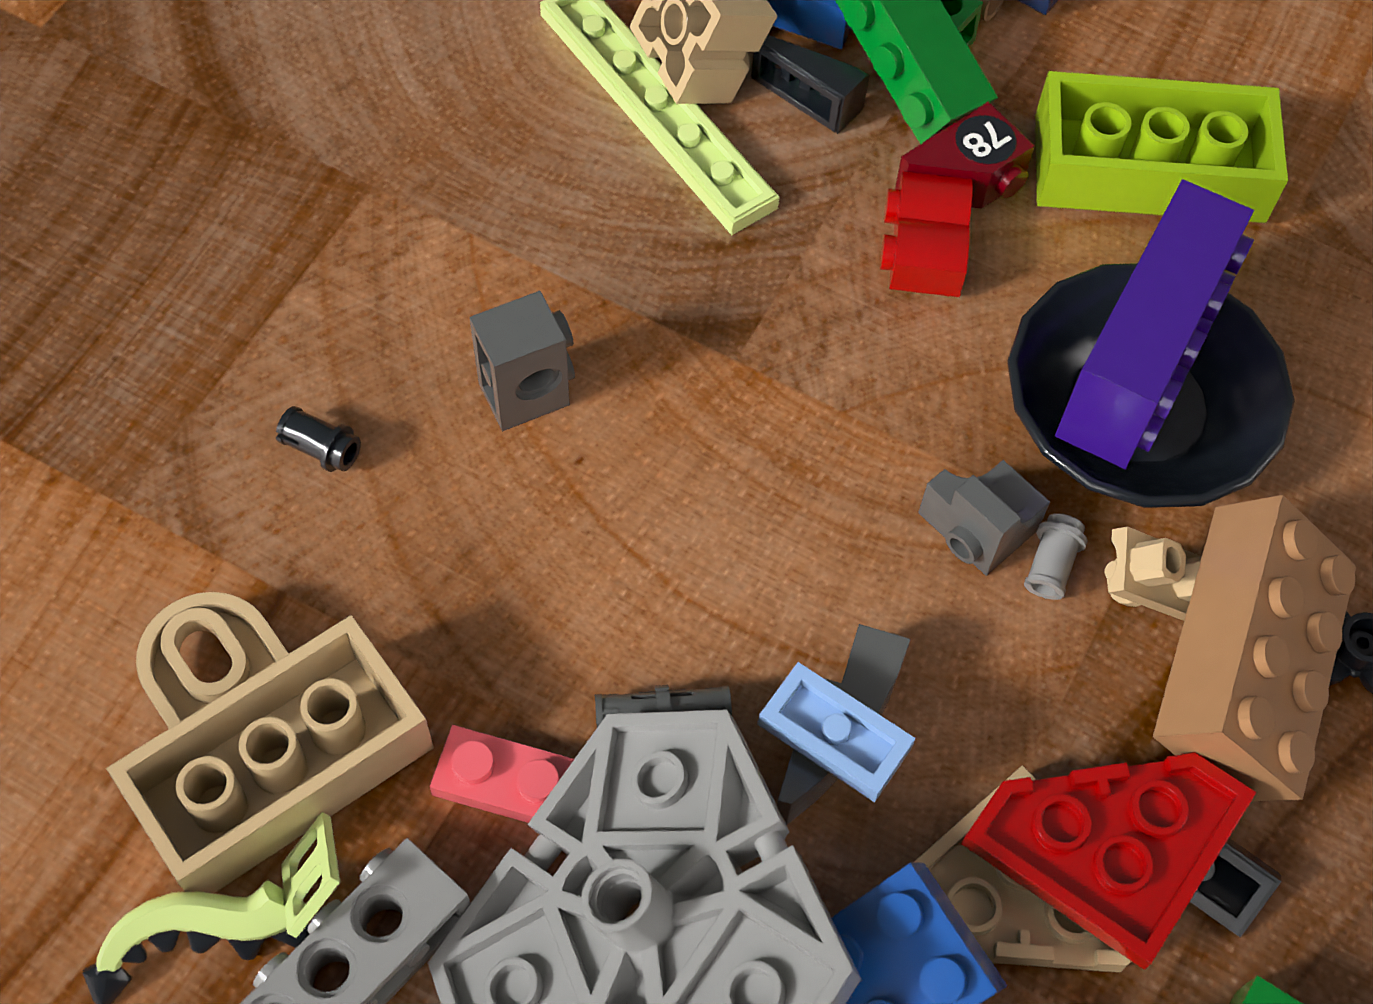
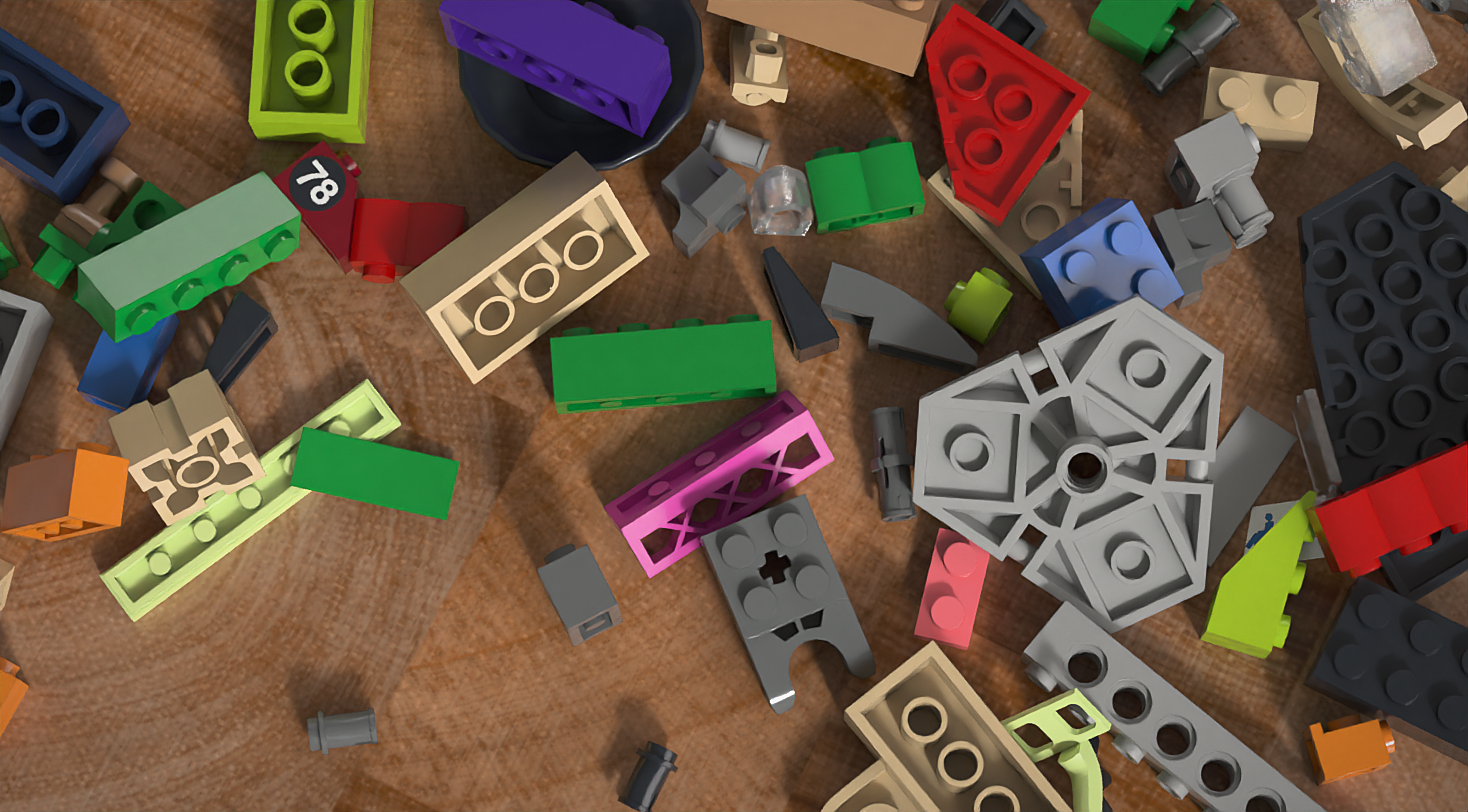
camera: 85 degrees left, 15 degrees up
light blue plate [758,662,916,803] -> none
none -> green sticker [290,427,460,521]
none -> dark grey pin [307,708,378,756]
none -> tan brick [398,151,650,385]
none -> green brick [550,314,777,415]
none -> dark pink fence [603,389,835,578]
none -> dark grey brick [699,494,876,715]
none -> clear plate [747,165,814,236]
none -> black slope [761,246,840,363]
none -> green brick [804,136,925,235]
none -> lime plate [944,267,1014,346]

